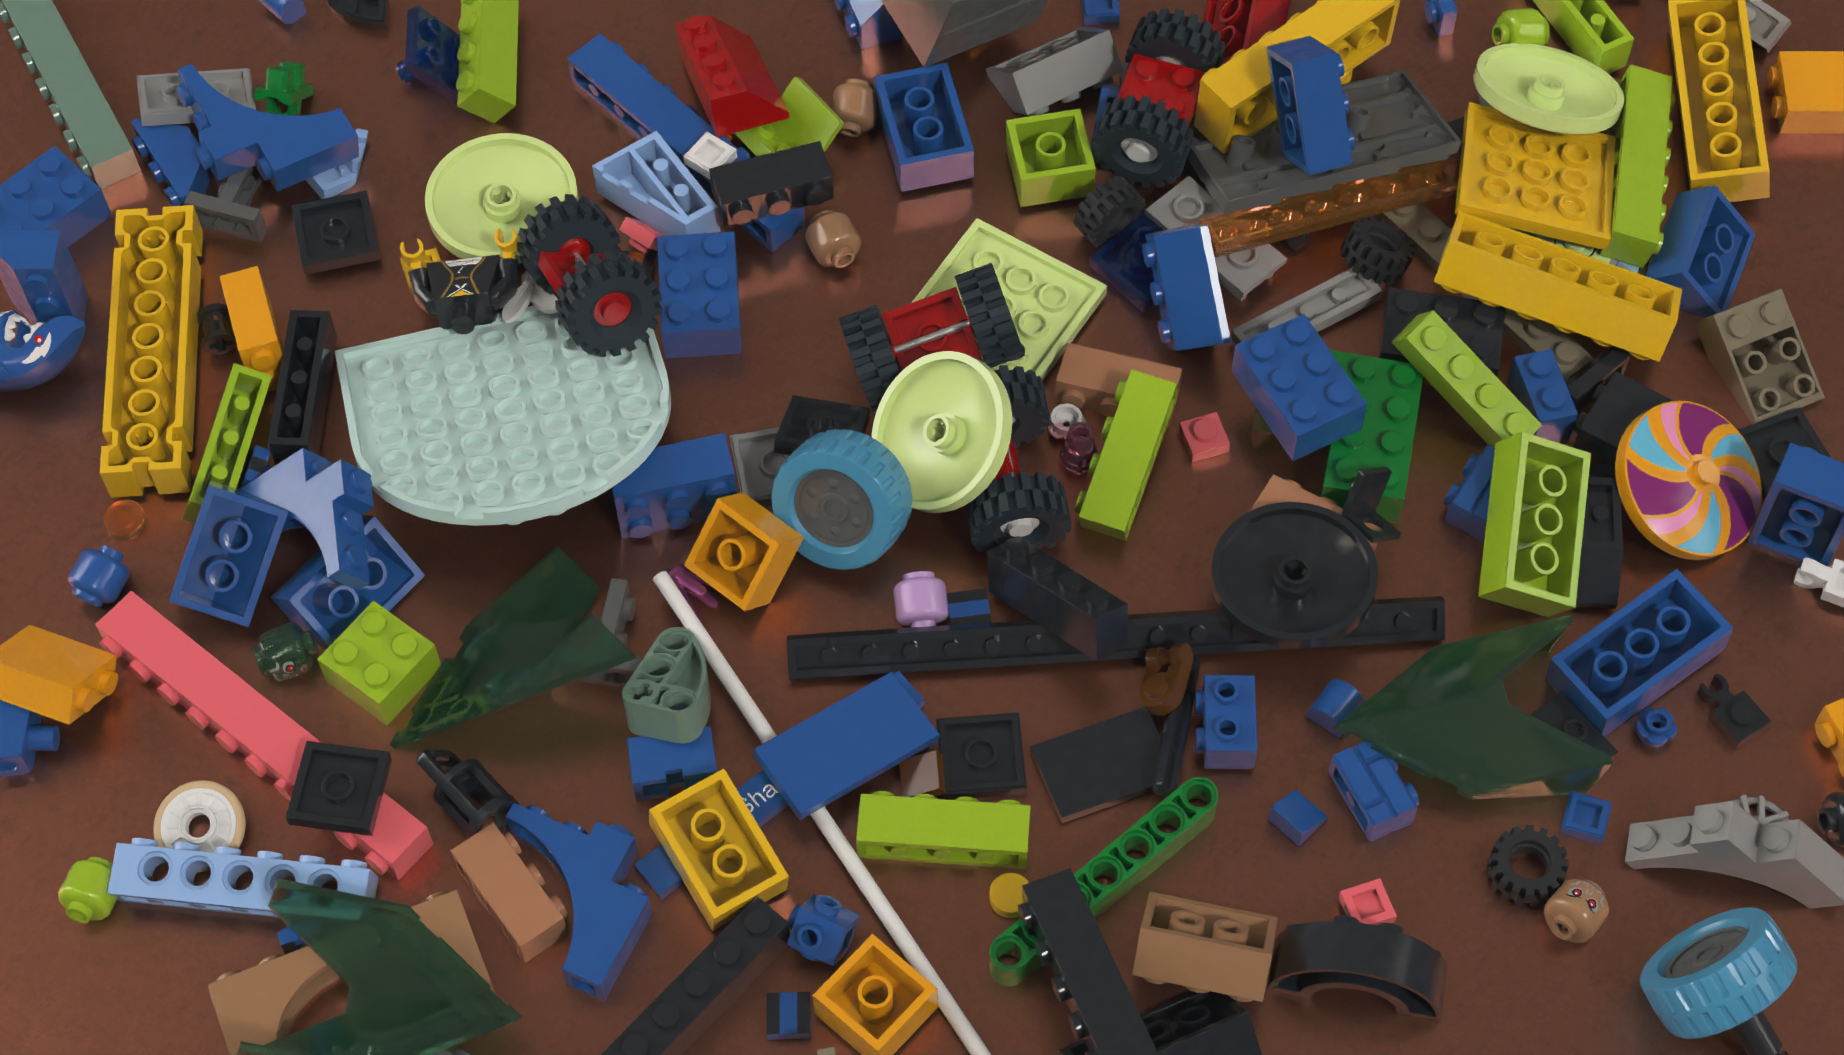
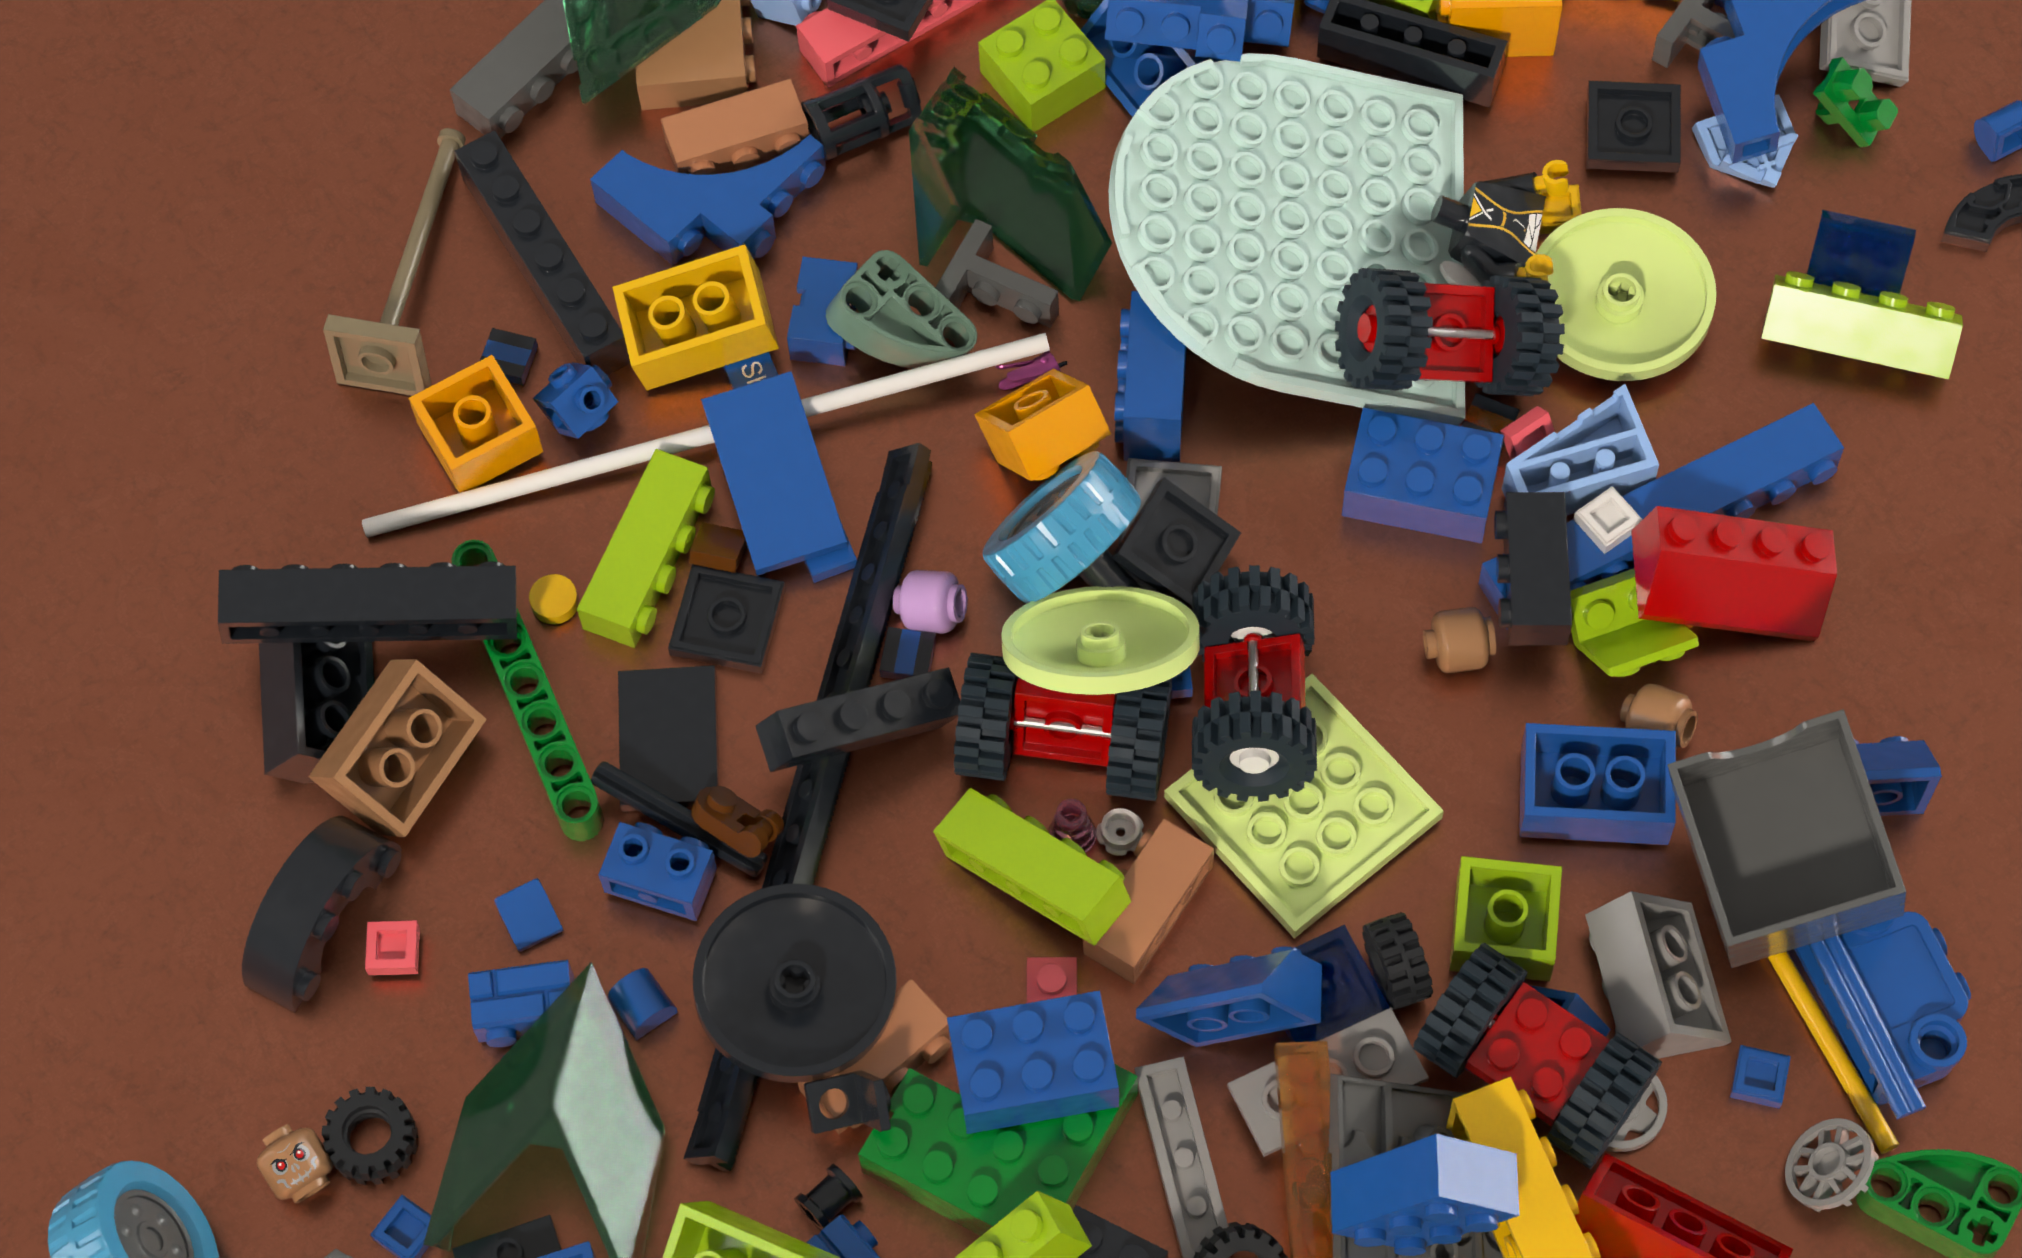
camera: 110 degrees right, 5 degrees up
none -> black bush [794,1164,863,1230]

